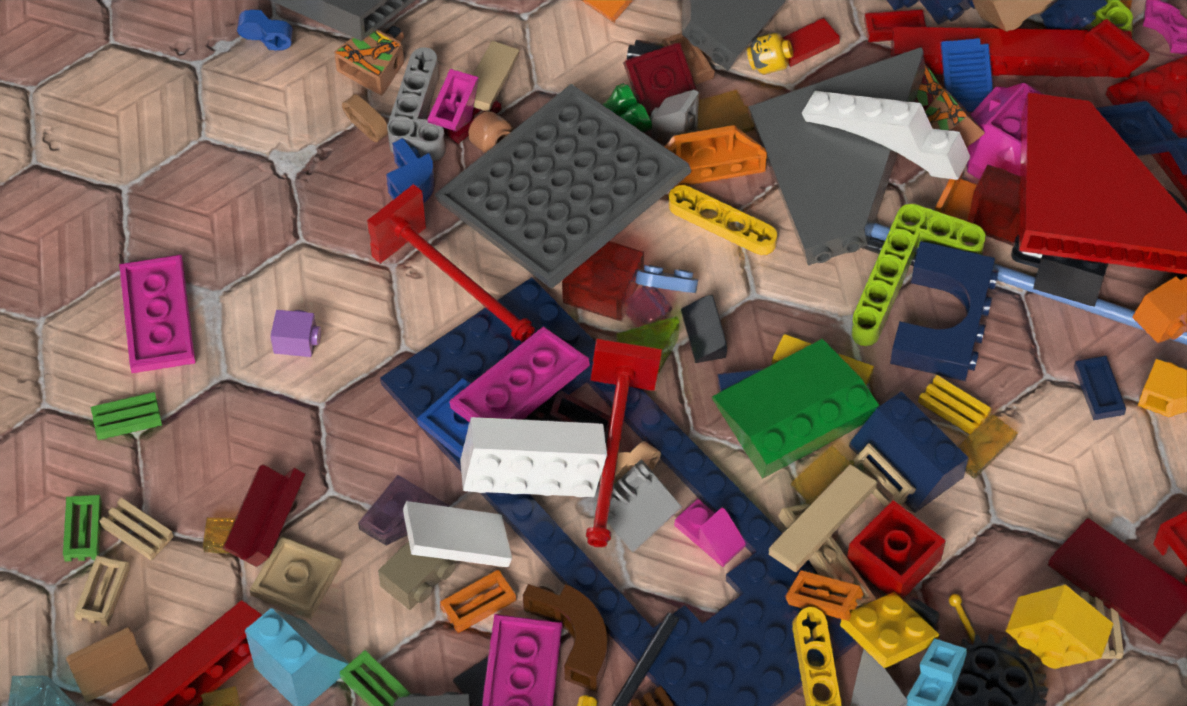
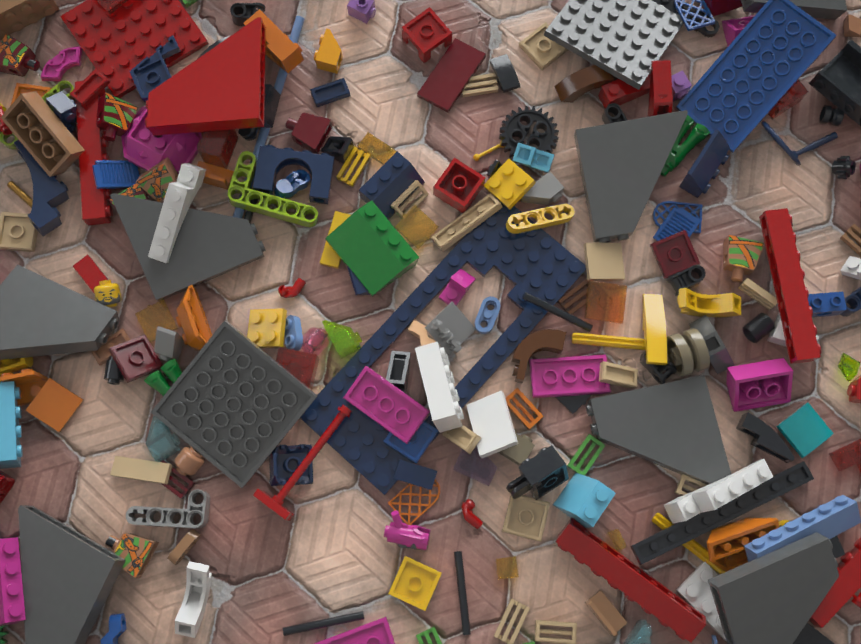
camera: 100 degrees left, 20 degrees up
dark red panel [223,464,305,567] -> none
medium lavender brick [270,310,321,357] -> none
blue brick [386,138,435,203] -> none
dark pink slope [427,69,479,131] -> none
red tile [586,339,662,548] -> none
yellow beam [668,185,777,255] -> none
black slope [681,294,727,363] -> none
tan tile [769,465,877,572] -> none
orange tile [785,570,863,621] -> none
red tile [864,9,926,42] -> none
yellow brick [1005,585,1114,669] -> none
none -> torso [96,93,139,142]
none -> clear light blue slope [146,416,181,462]
none -> white arch [175,561,212,638]
none -> yellow plate [247,308,287,348]
none -> dark blue slope [269,444,313,486]
none -> blue piece [274,170,310,199]
none -> red arm [278,278,306,298]
none -> black bar [283,611,365,636]
none -> dark red torso [285,113,332,154]
none -> black slope [321,136,354,164]
none -> dark pink piece [384,511,430,550]
none -> orange window [388,479,440,525]
none -> yellow plate [388,556,442,611]
none -> dark blue tile [393,459,437,490]
none -> tan tile [442,425,481,454]
none -> black bar [454,551,471,635]
none -> red arm [461,499,483,529]
none -> medium blue plate [474,296,501,334]
none -> black slope [490,54,520,93]
none -> black brick [506,445,569,500]

